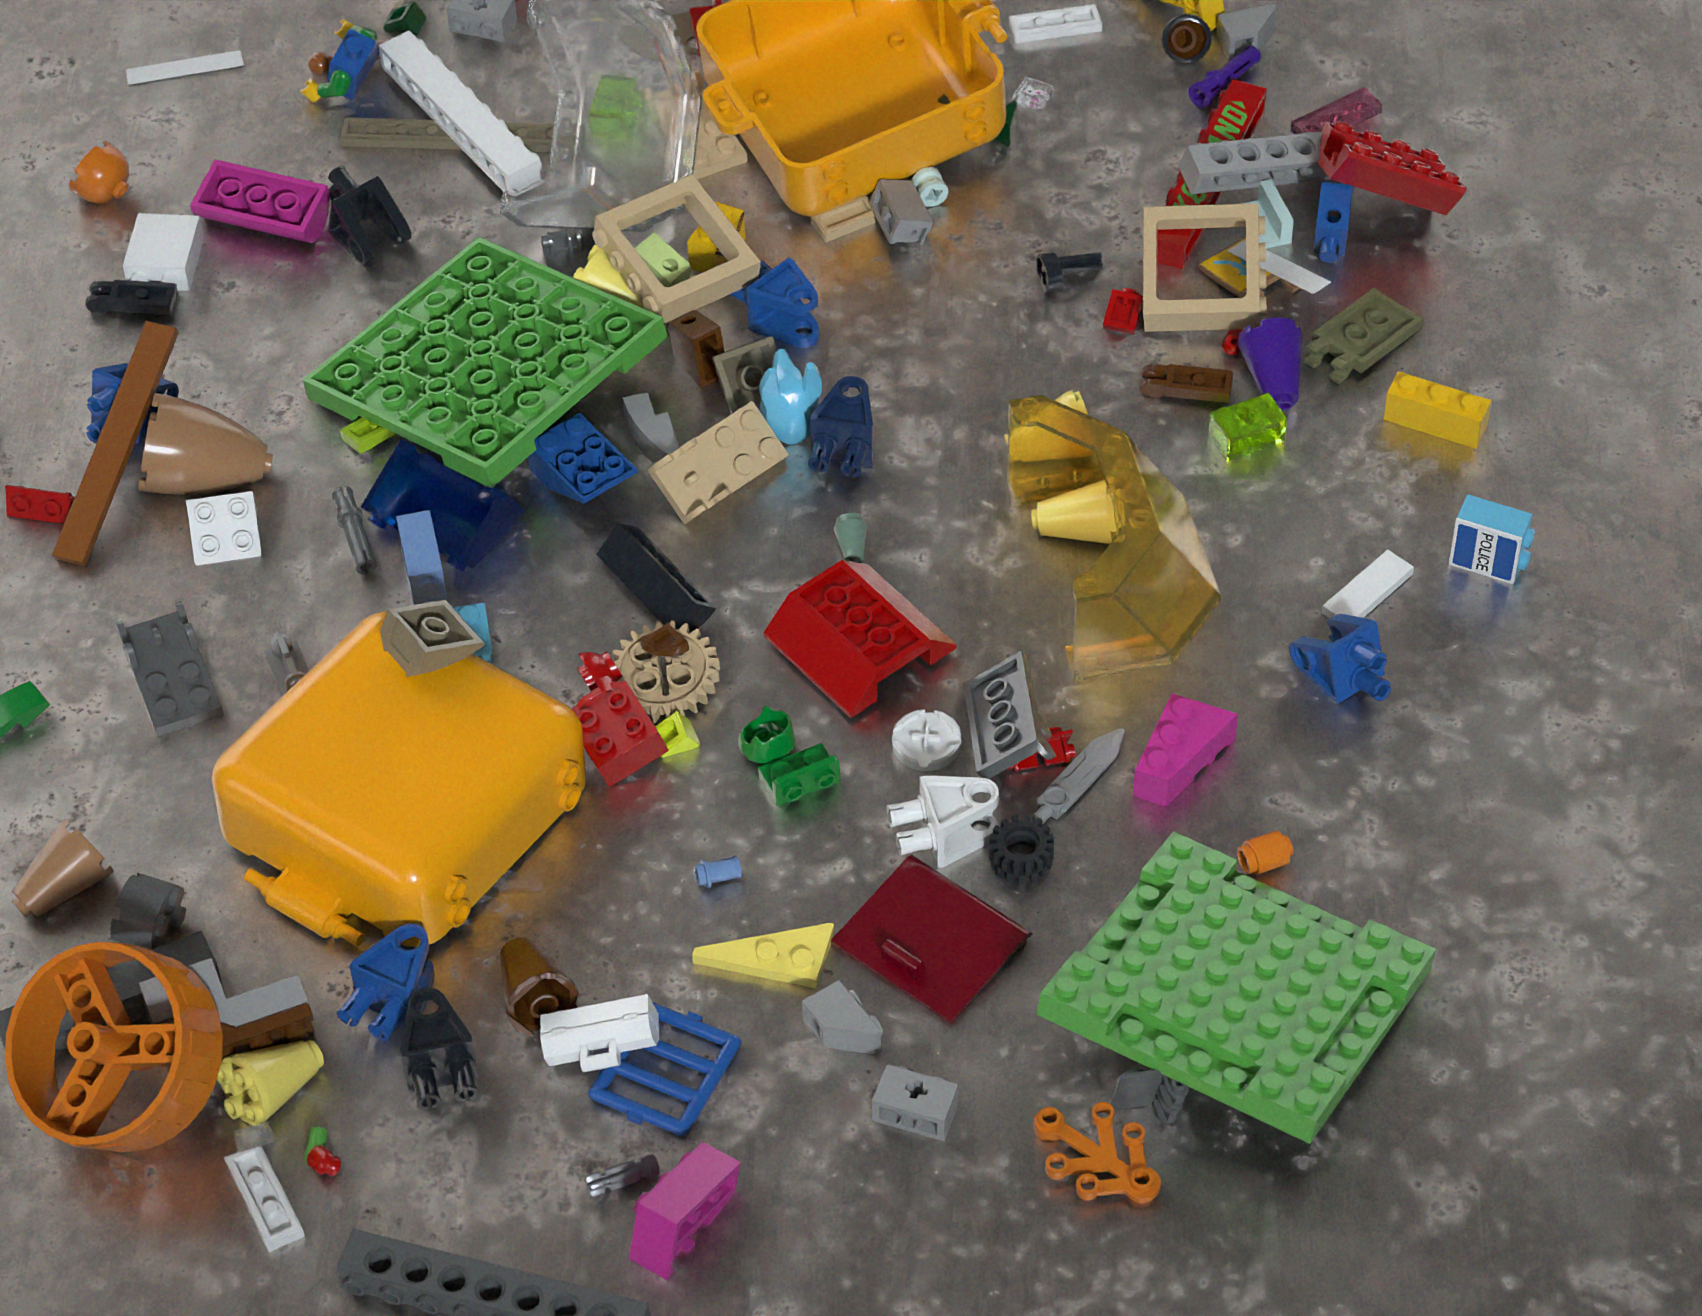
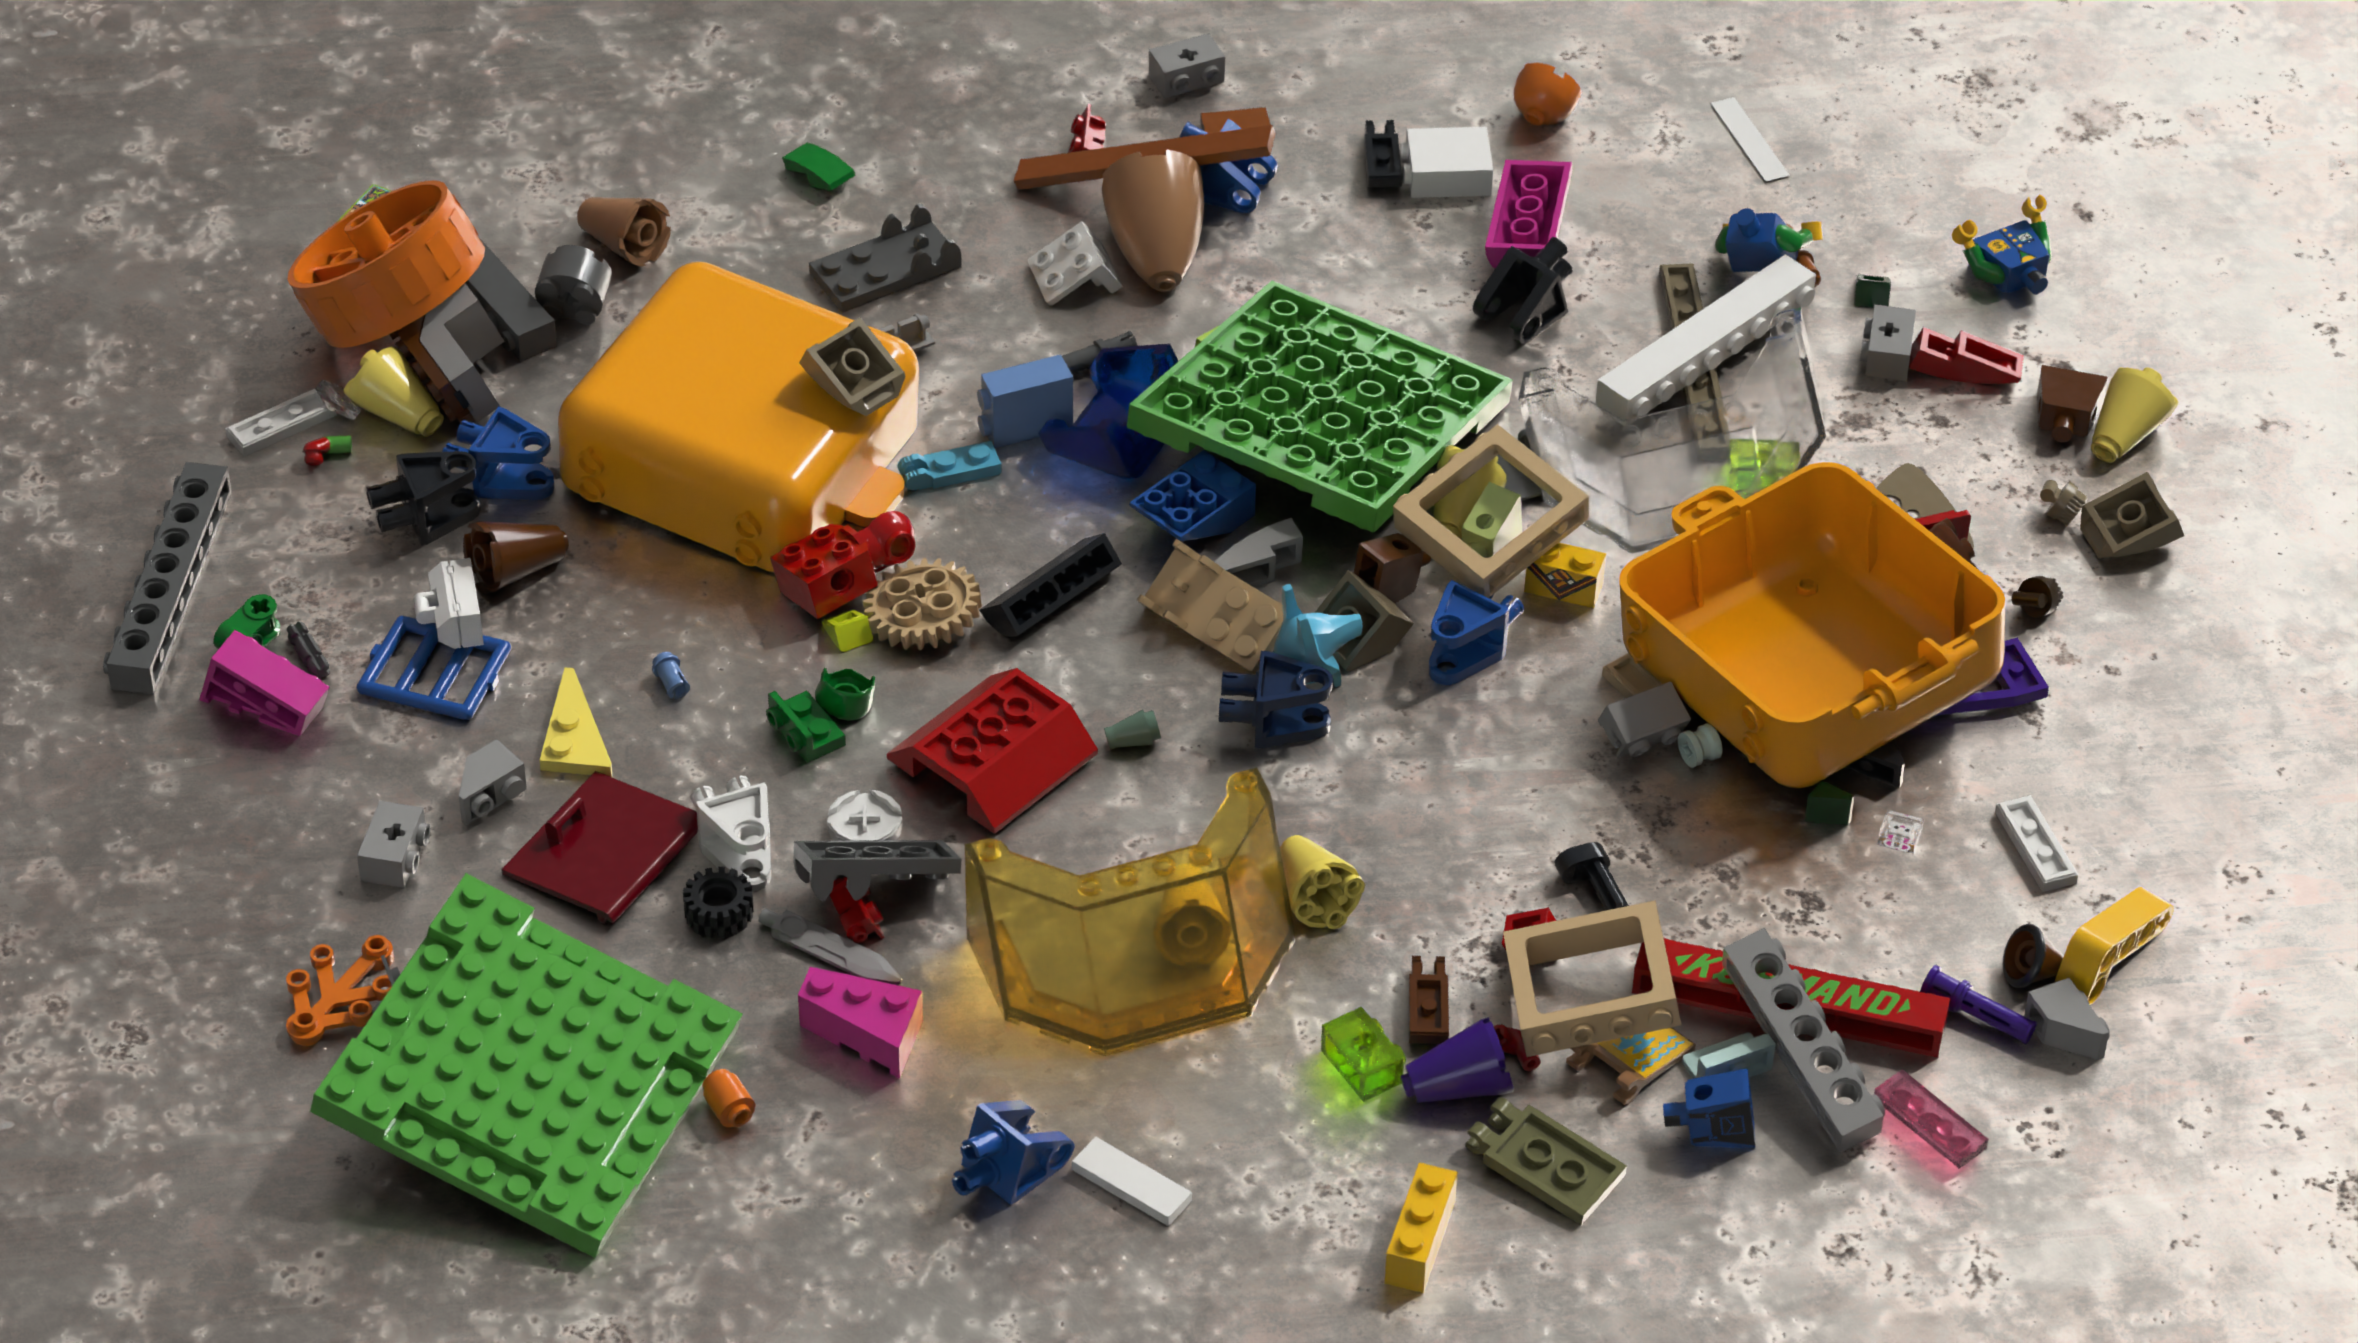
camera: 80 degrees right, 5 degrees down
reddish brown tile [640,623,690,656] -> none
white sticker [1227,240,1331,294] -> none
red slope [1318,121,1467,216] -> none
piece [1449,494,1536,584] -> none
none -> green piece [213,594,281,649]
none -> dark orange tile [1200,107,1271,133]

